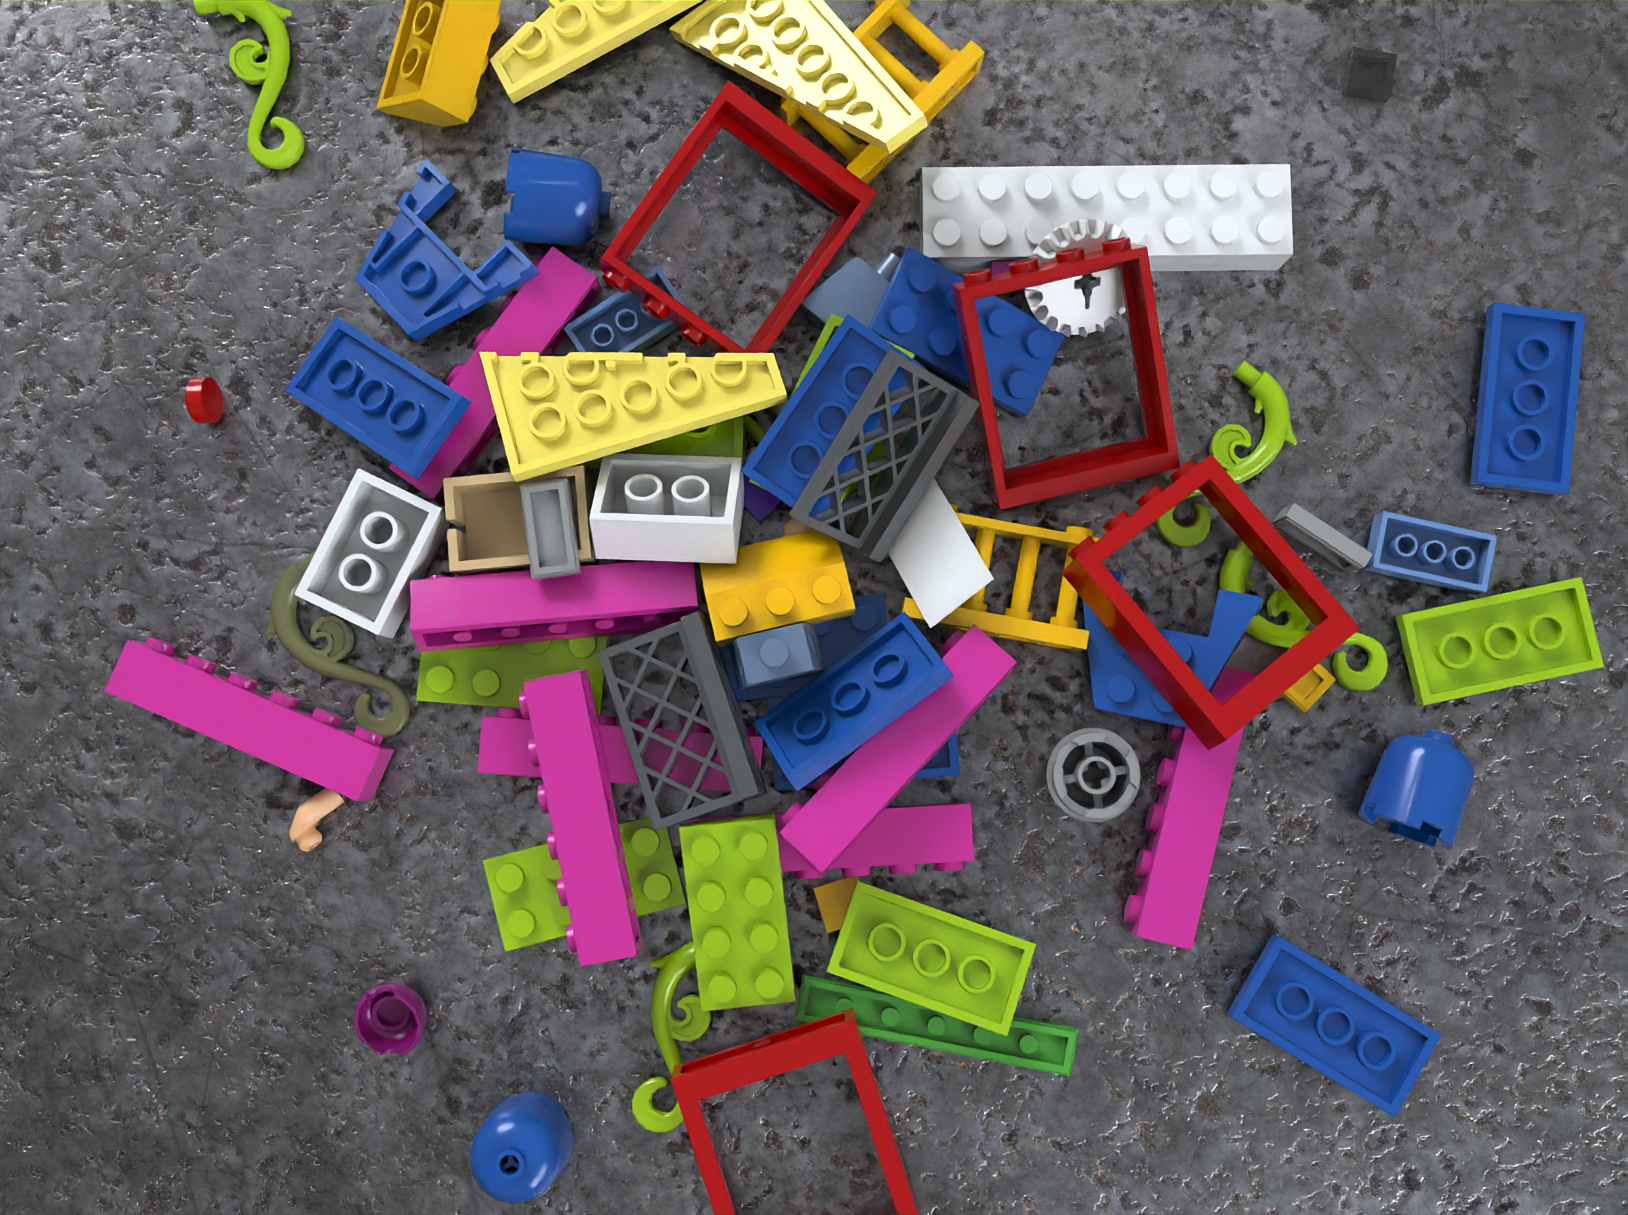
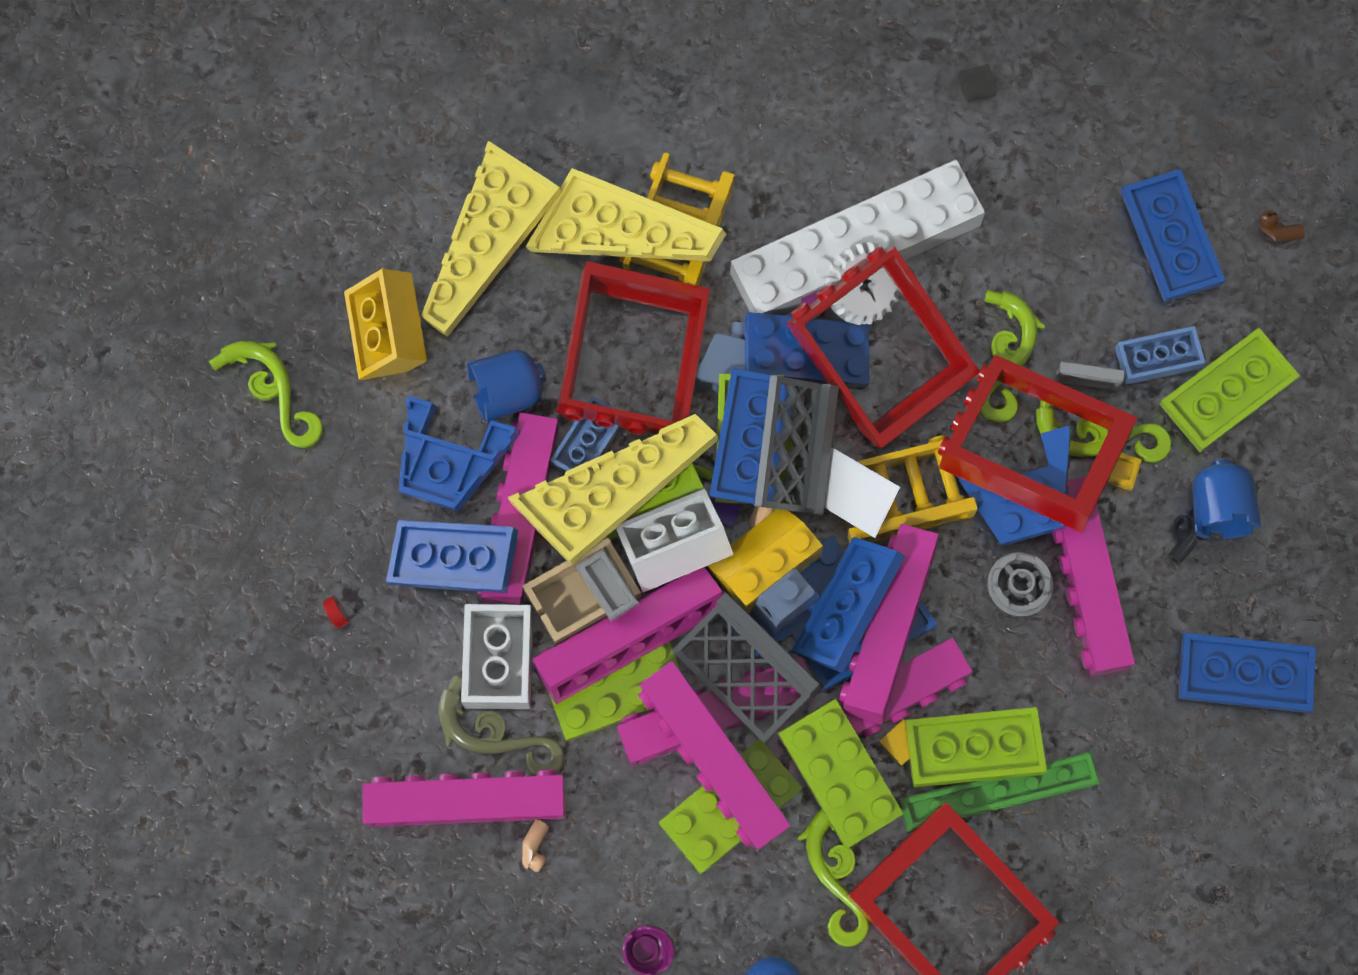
camera: 25 degrees left, 10 degrees down
none -> black arm [1168,515,1198,565]

